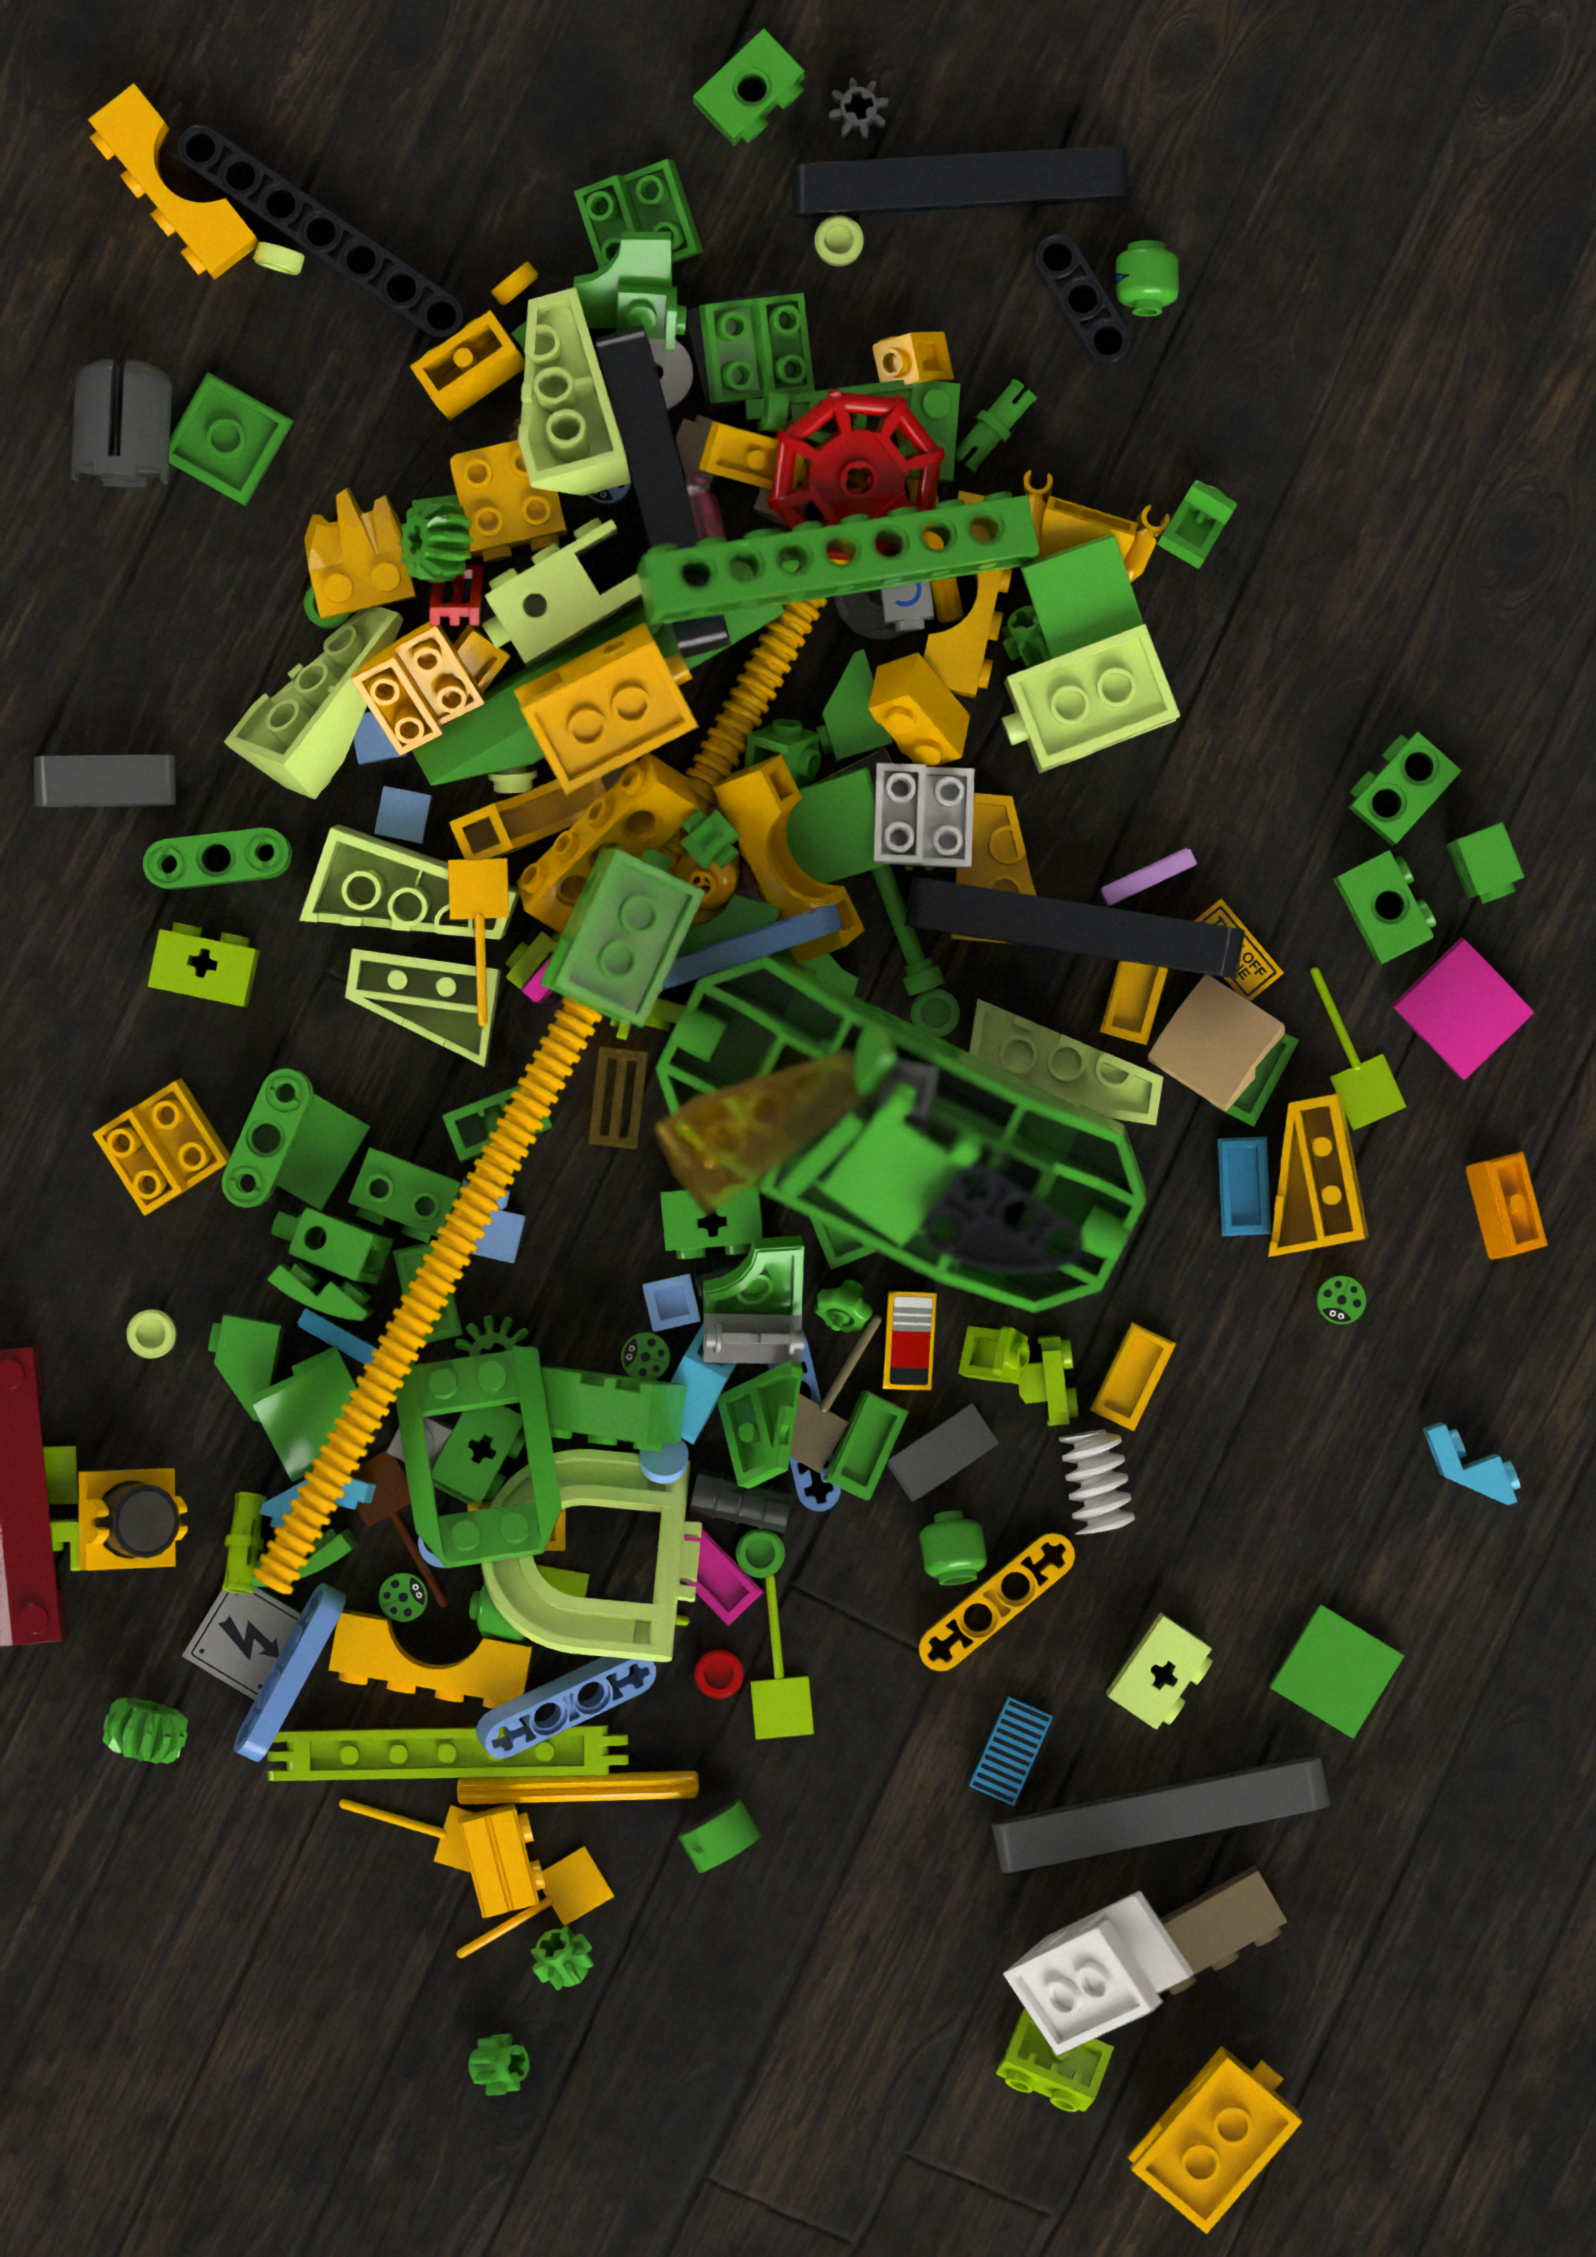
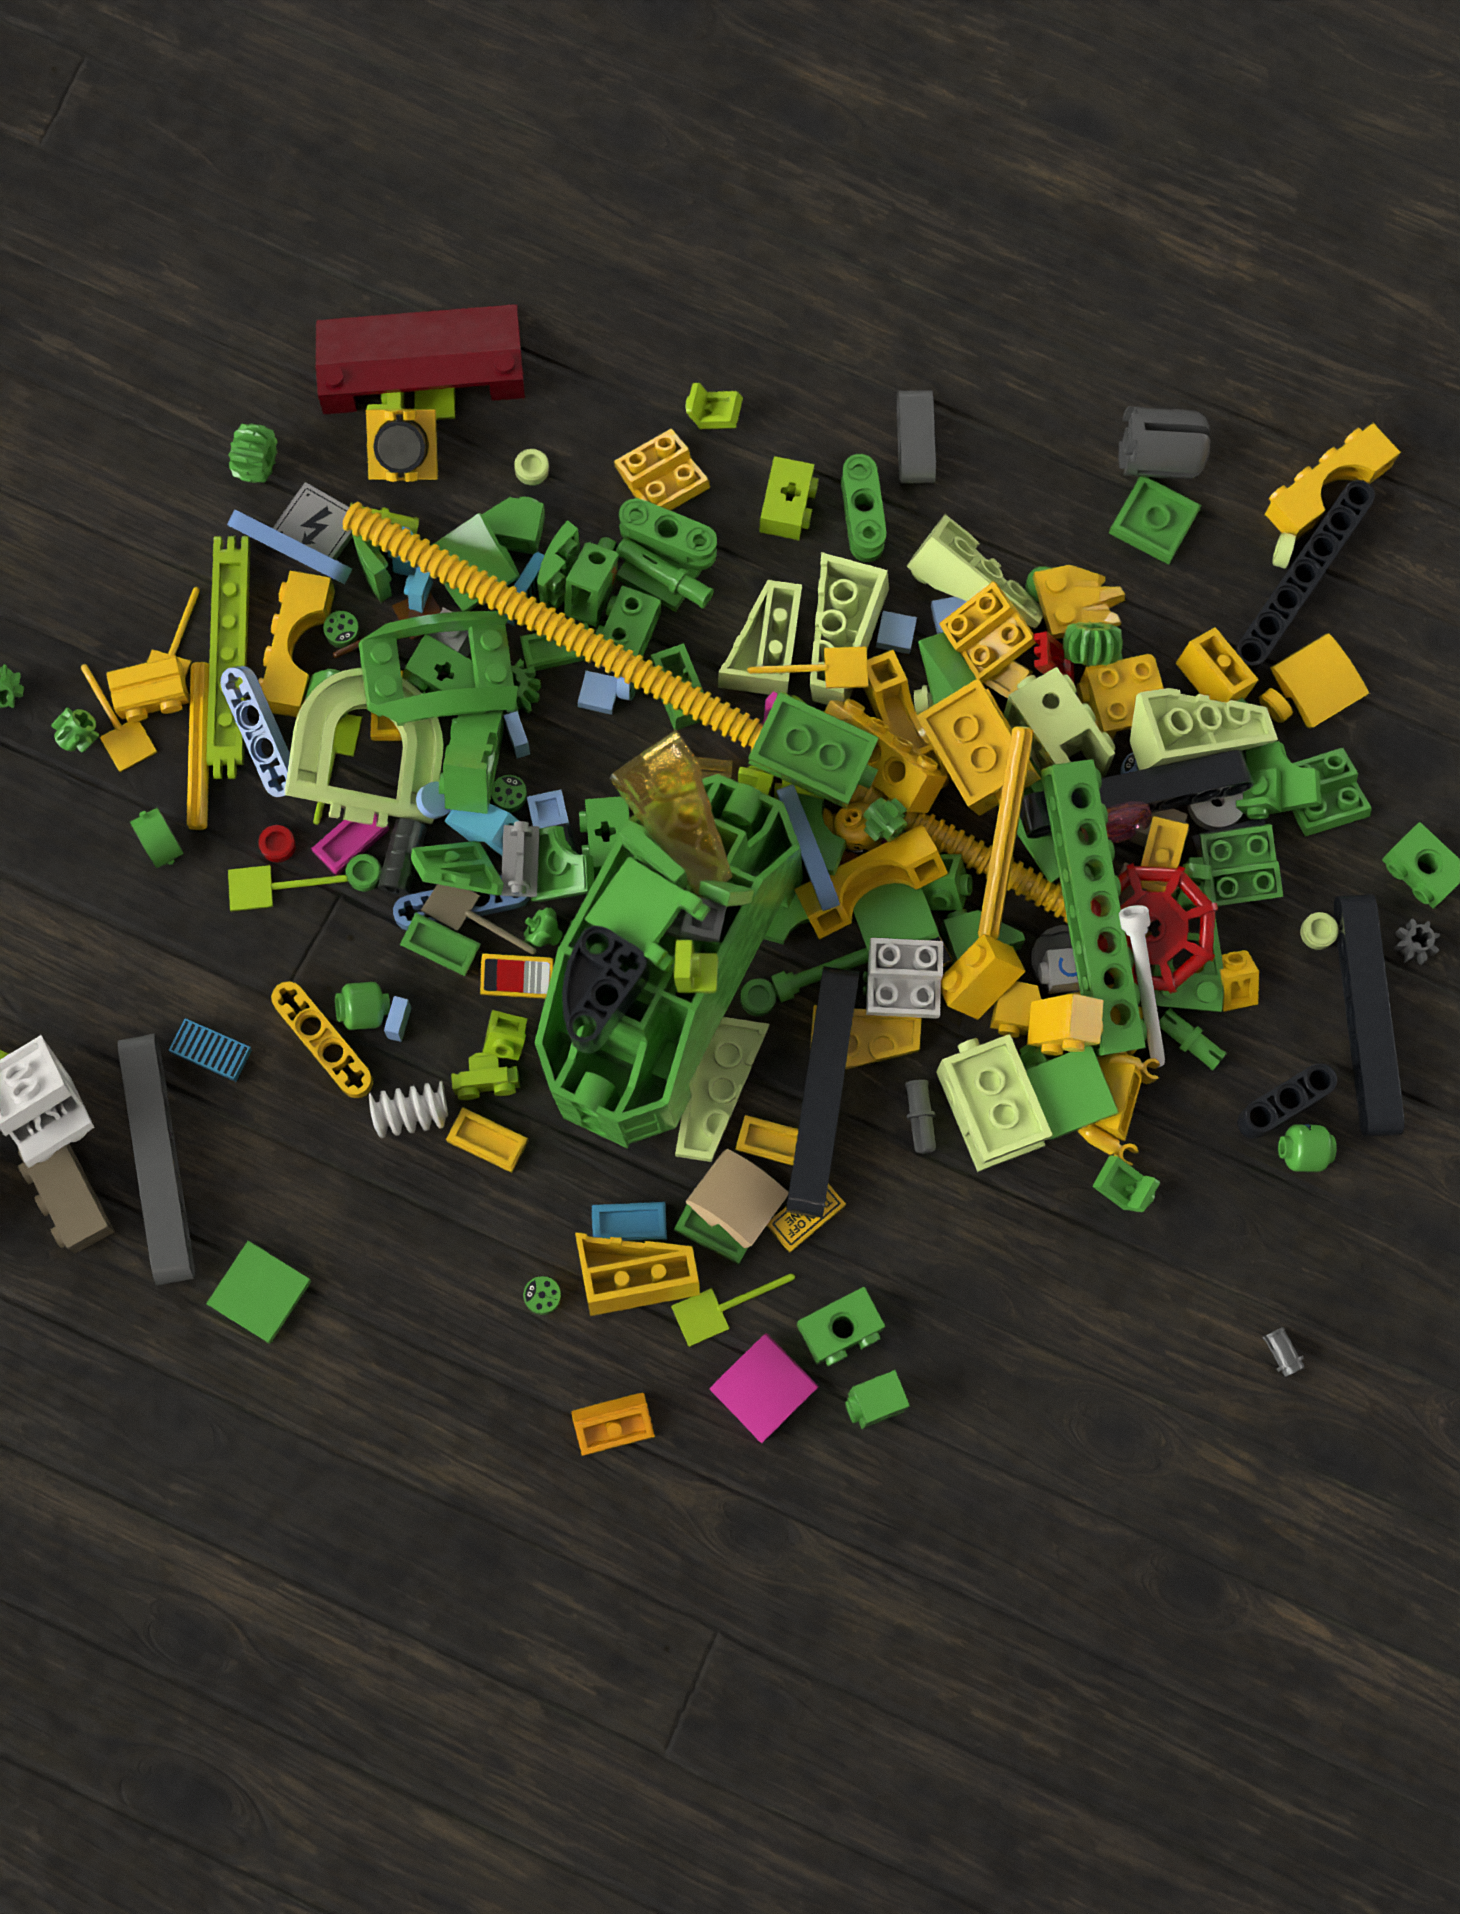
camera: 85 degrees right, 15 degrees down
dark grey slope [886,1403,999,1502] -> none
lavender tile [1099,848,1197,907] -> none
yellowish green brick [1106,1612,1213,1730] -> none
bright green brick [1348,732,1462,846] -> none
medium azure slope [1423,1422,1521,1505] -> none
none -> light blue tile [384,996,411,1042]
none -> light blue tile [504,711,530,759]
none -> bright green pin [616,537,714,608]
none -> lime bracket [674,940,718,993]
none -> lime bracket [686,383,743,429]
none -> dark grey axle [905,1080,936,1154]
none -> yellow axle [978,726,1034,939]
none -> yellow brick [1027,993,1104,1055]
none -> white piece [1119,905,1165,1067]
none -> dark grey pin [1263,1327,1305,1377]
none -> yellow slope [1270,633,1369,728]

